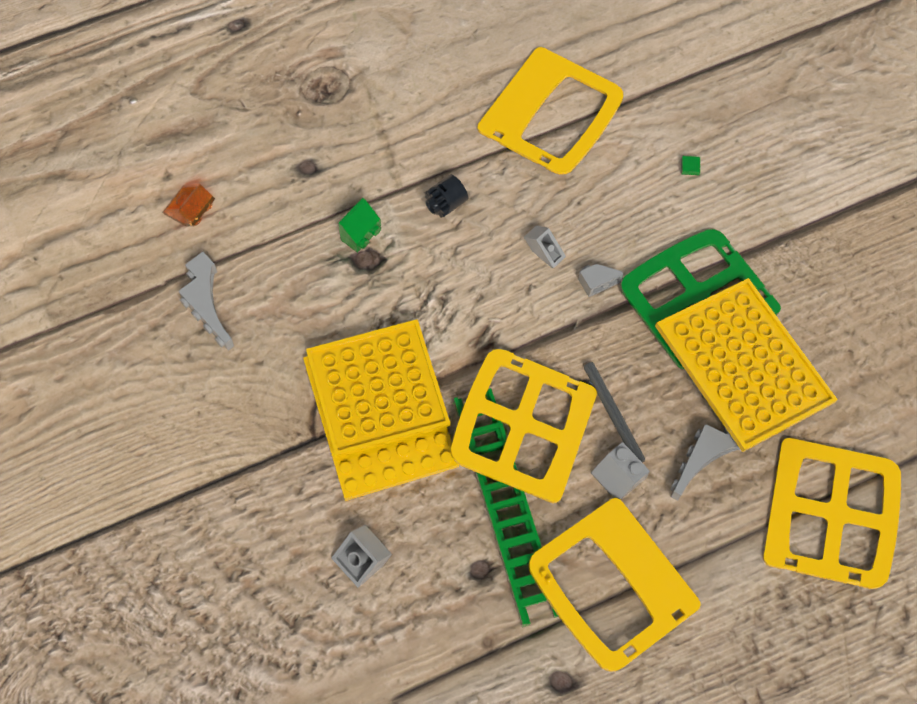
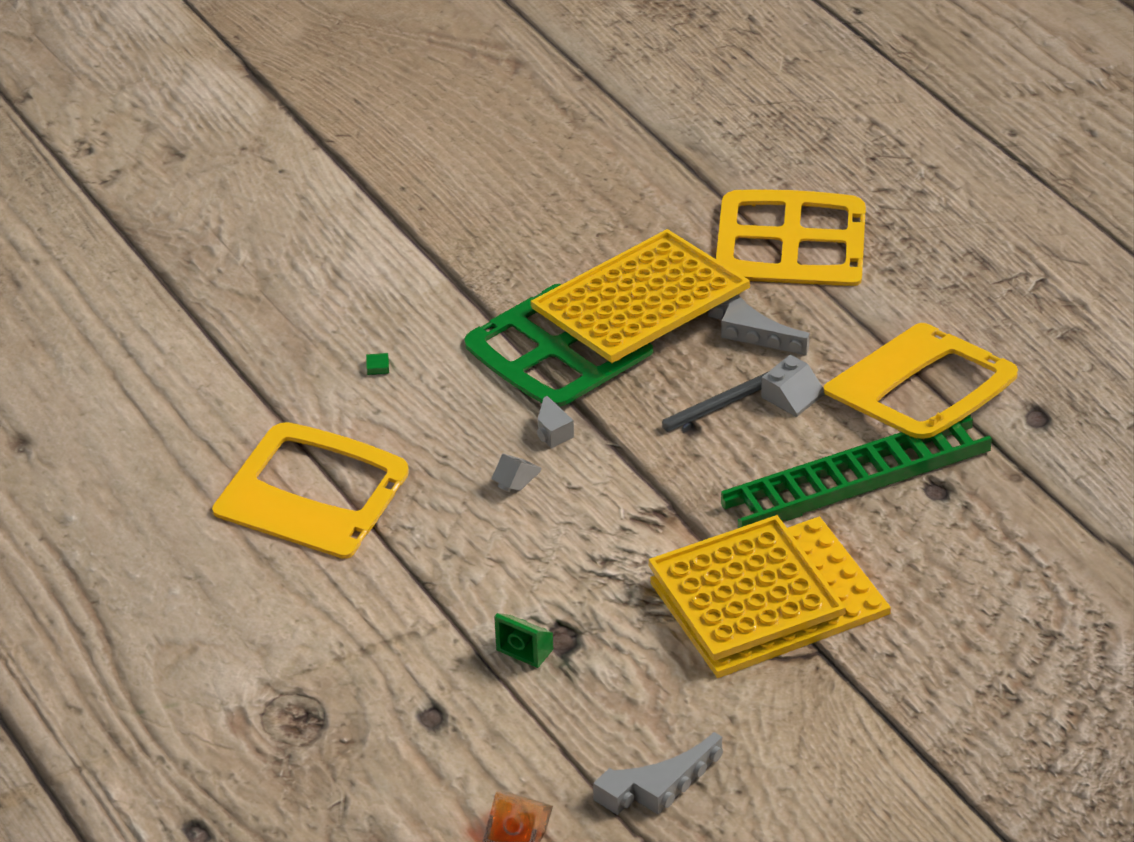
camera: 95 degrees left, 25 degrees down
light grey slope [331,525,392,588] -> none
black gear [424,174,469,218] -> none
yellow window [450,349,597,503] -> none

